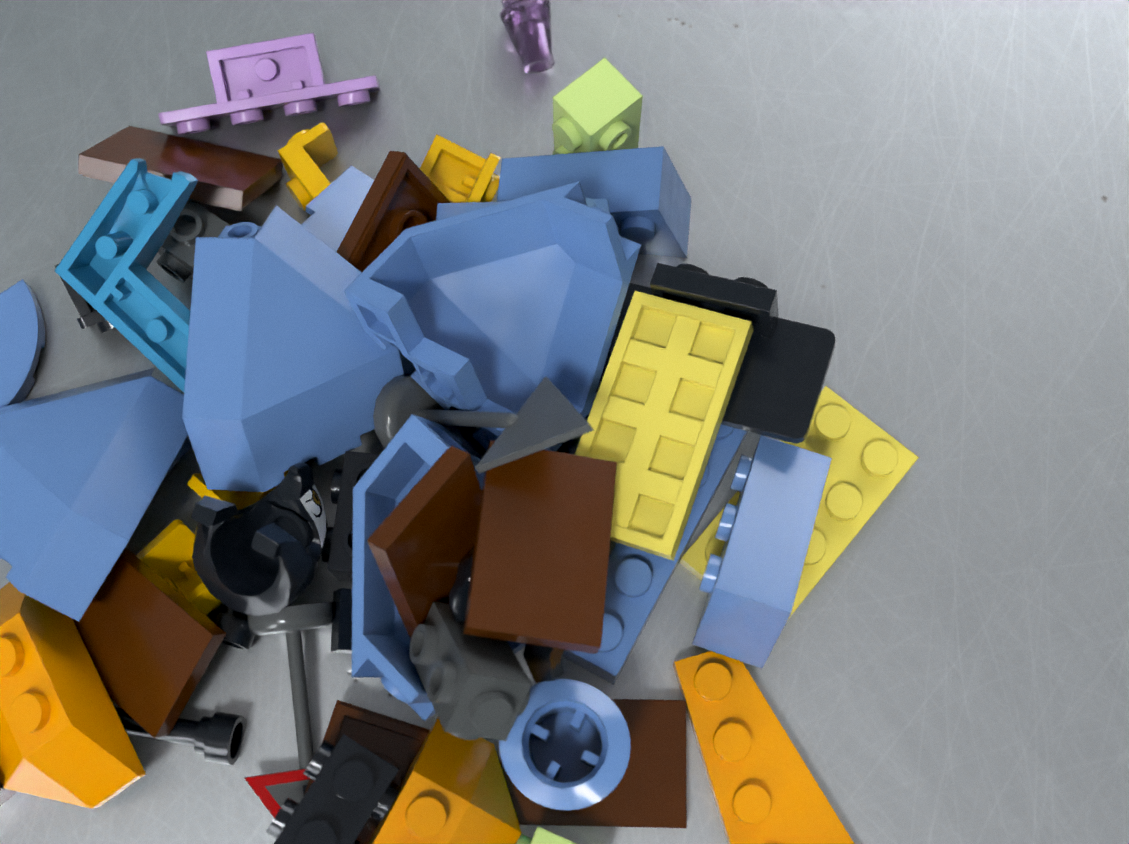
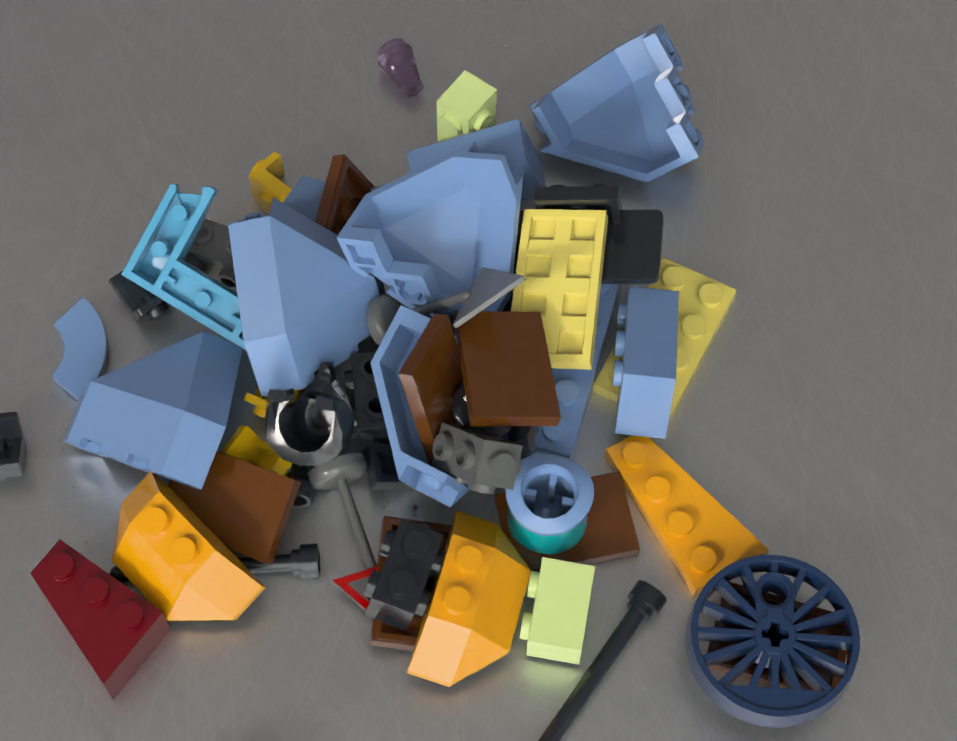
camera: 15 degrees left, 10 degrees down
reddish brown tile [78,126,283,211] -> none
lavender bracket [158,33,380,135] -> none
yellow bracket [420,134,501,203] -> none
none -> medium blue panel [529,23,705,182]

